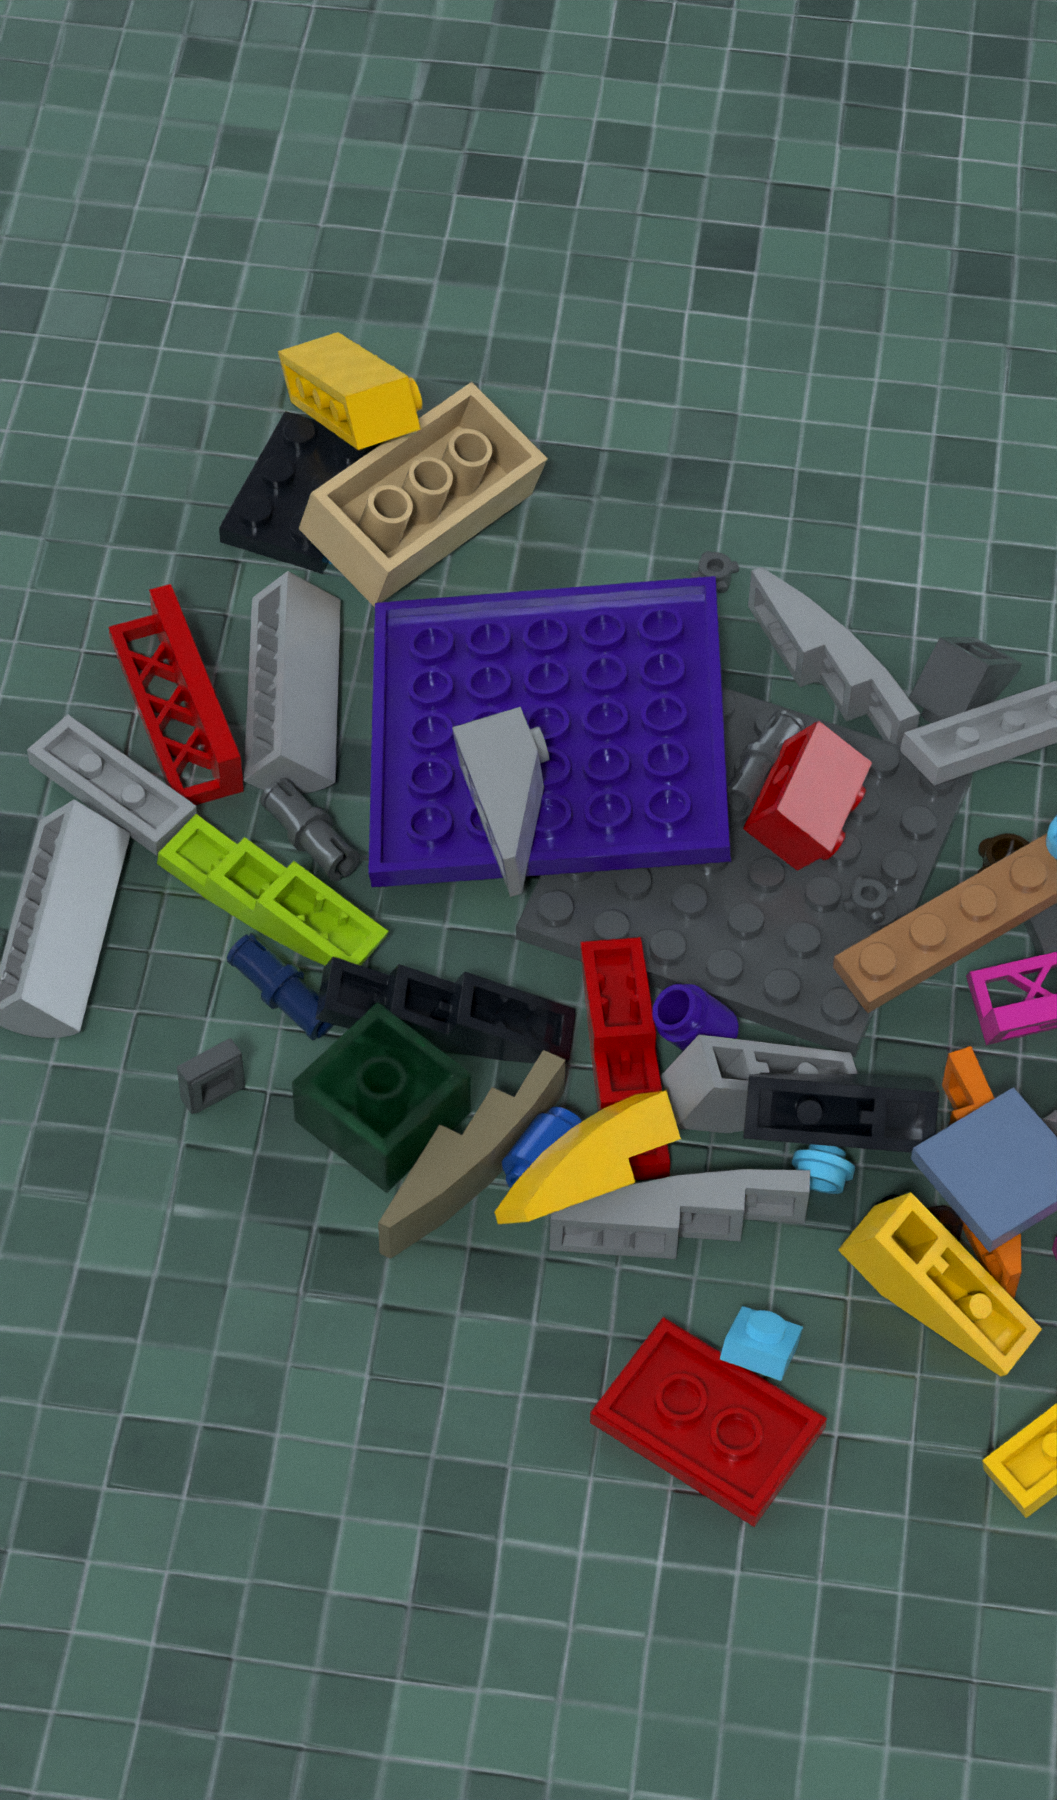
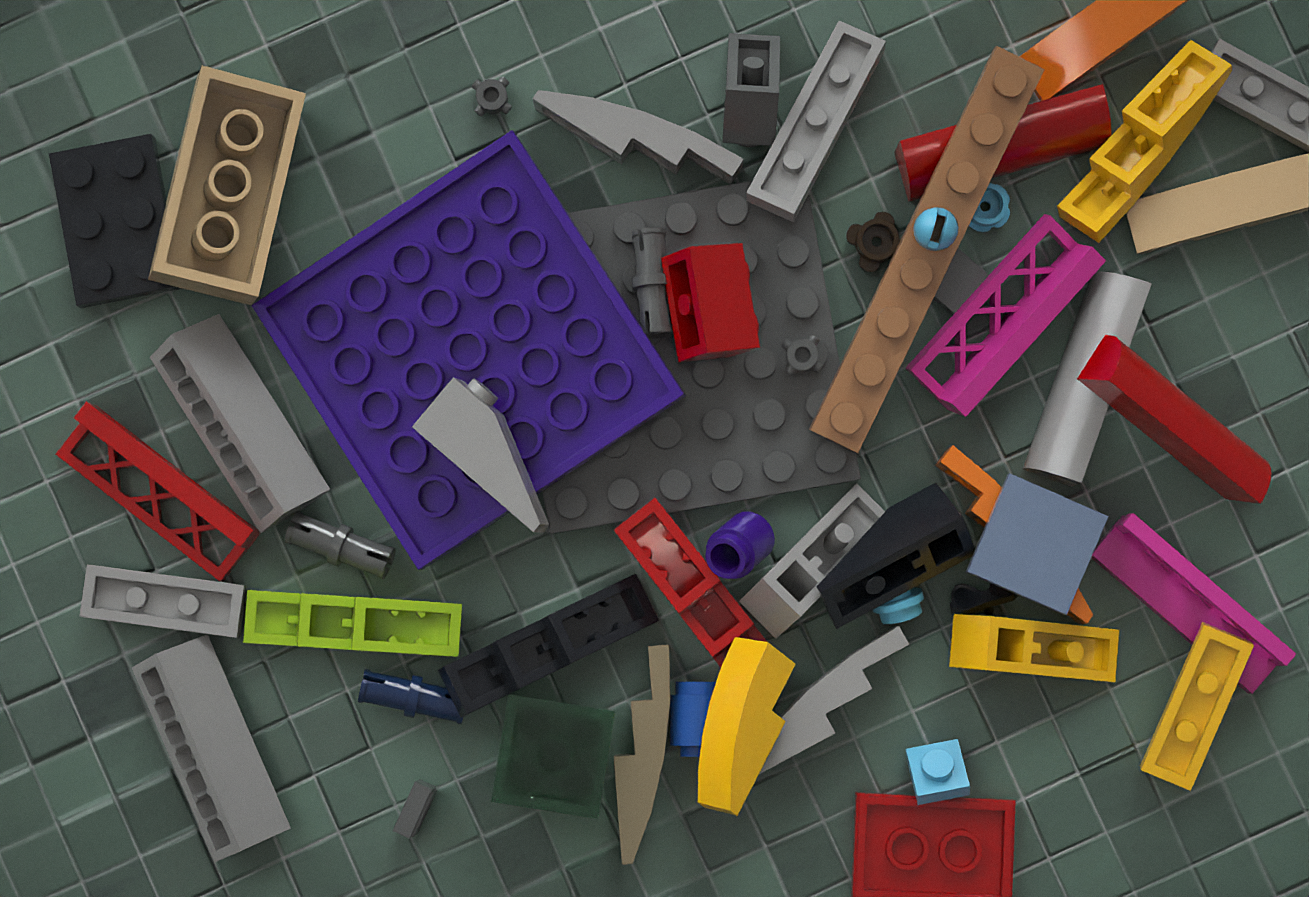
camera: 30 degrees left, 30 degrees up
yellow brick [278,332,422,450] -> none

